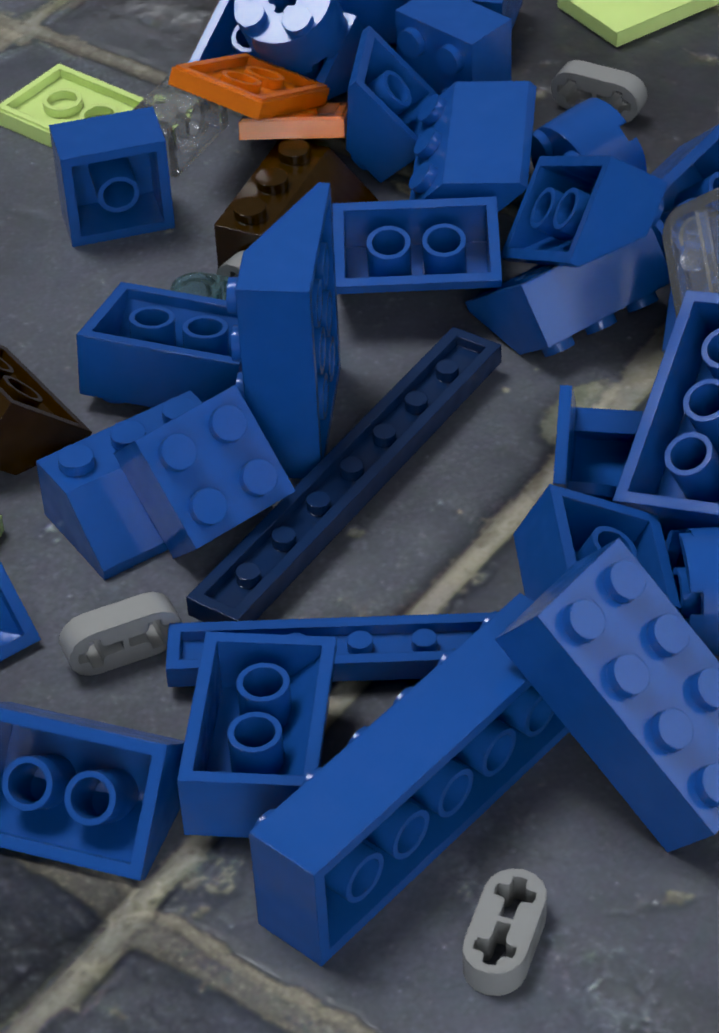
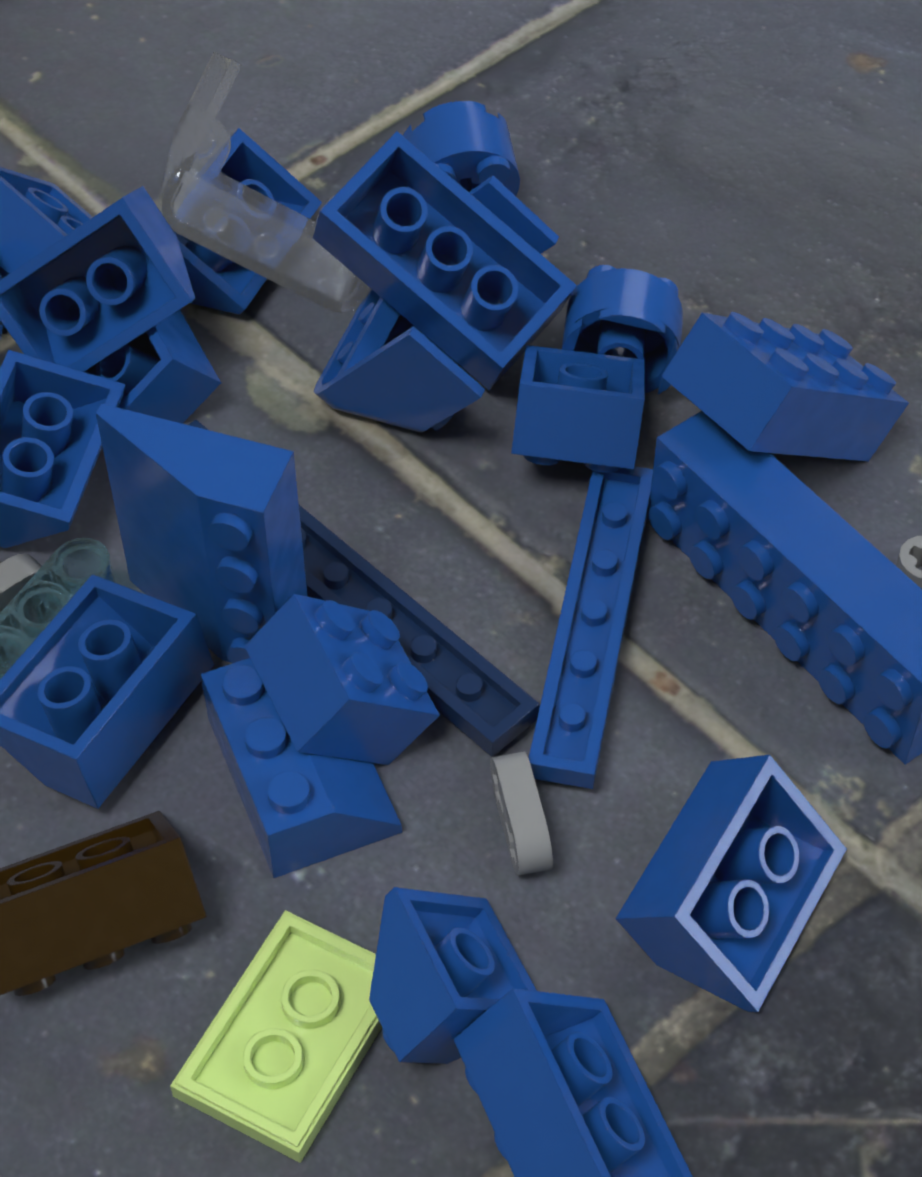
camera: 80 degrees left, 10 degrees up
blue slope [177,632,337,838] -> none

